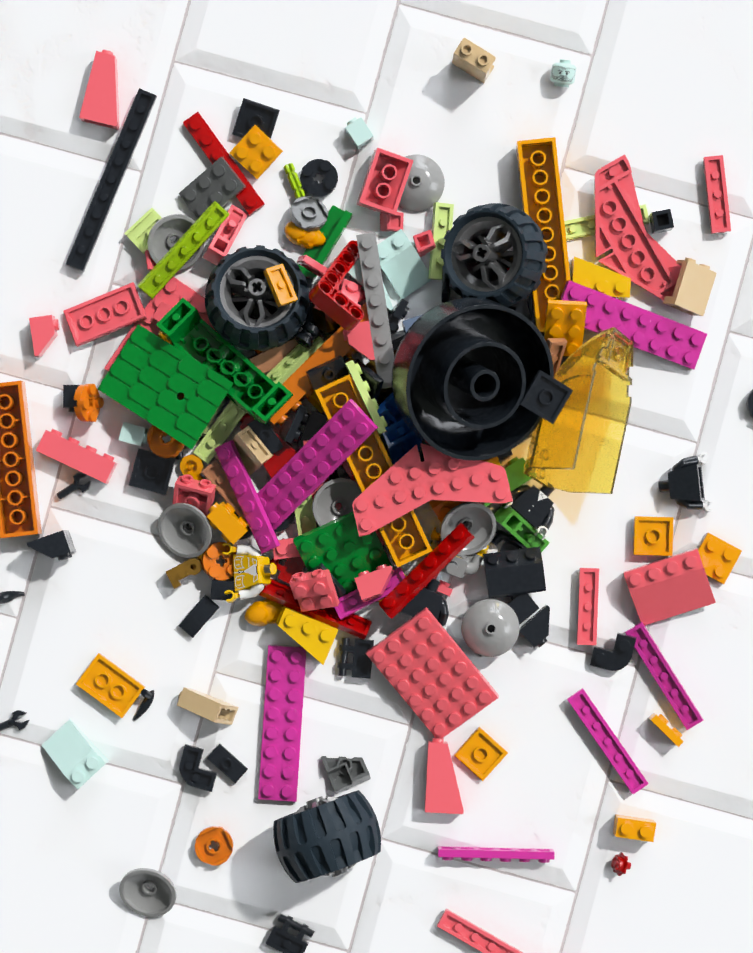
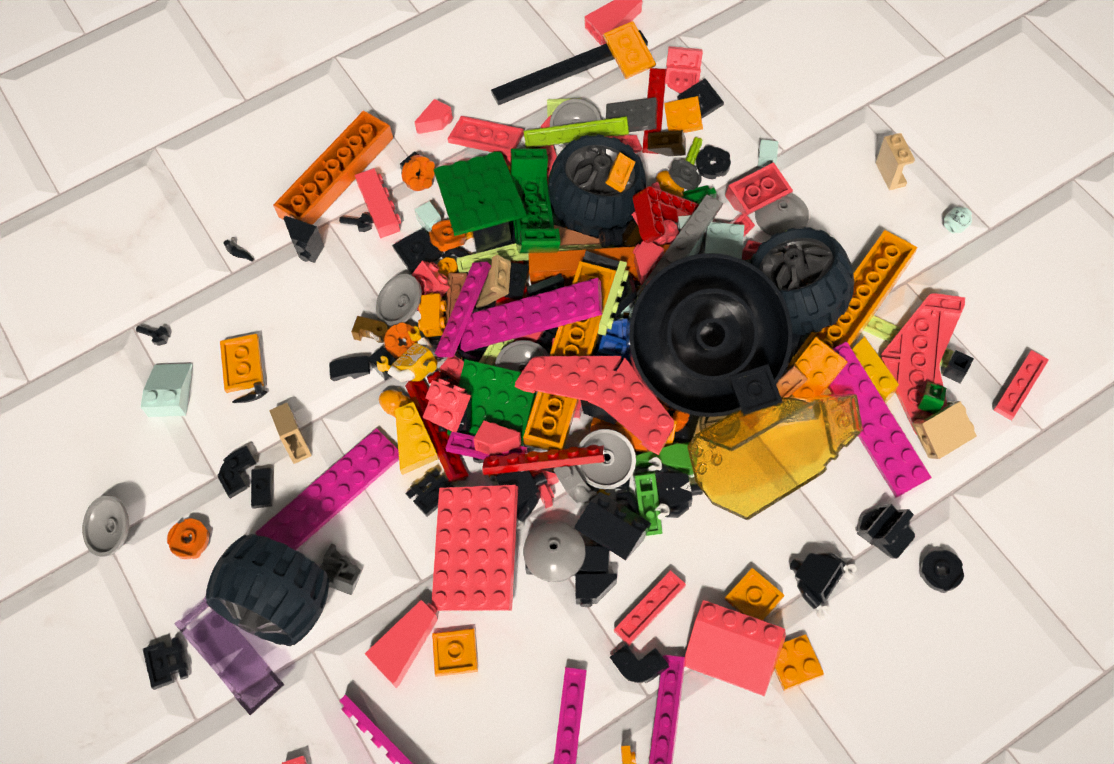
camera: 45 degrees right, 25 degrees down
none -> clear purple windscreen [174,596,285,716]
none -> light orange plate [603,21,656,79]
none -> dark brown slope [647,130,686,157]
none -> coral piece [665,46,703,94]
none -> black piece [856,504,915,559]
none -> green slope [918,381,947,414]

